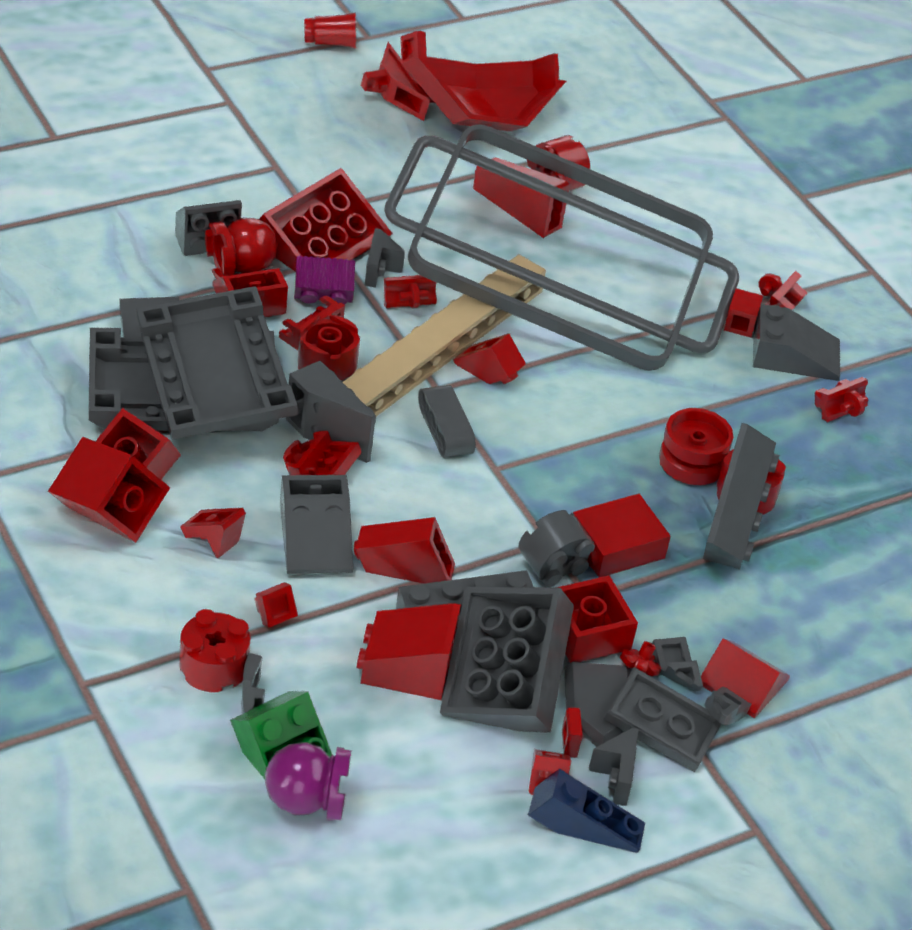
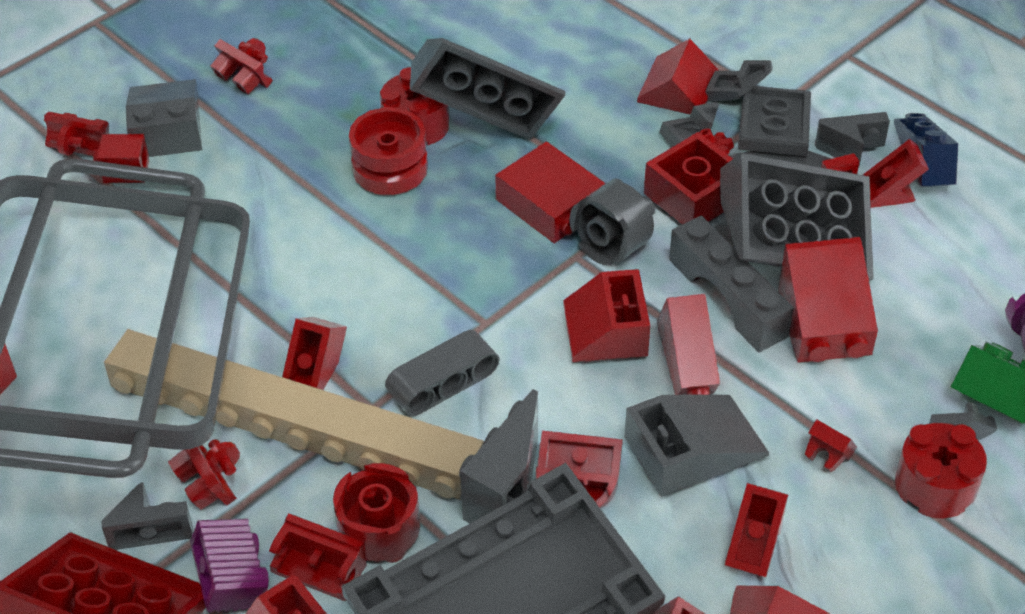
camera: 100 degrees left, 5 degrees up
none -> red slope [563,269,651,362]

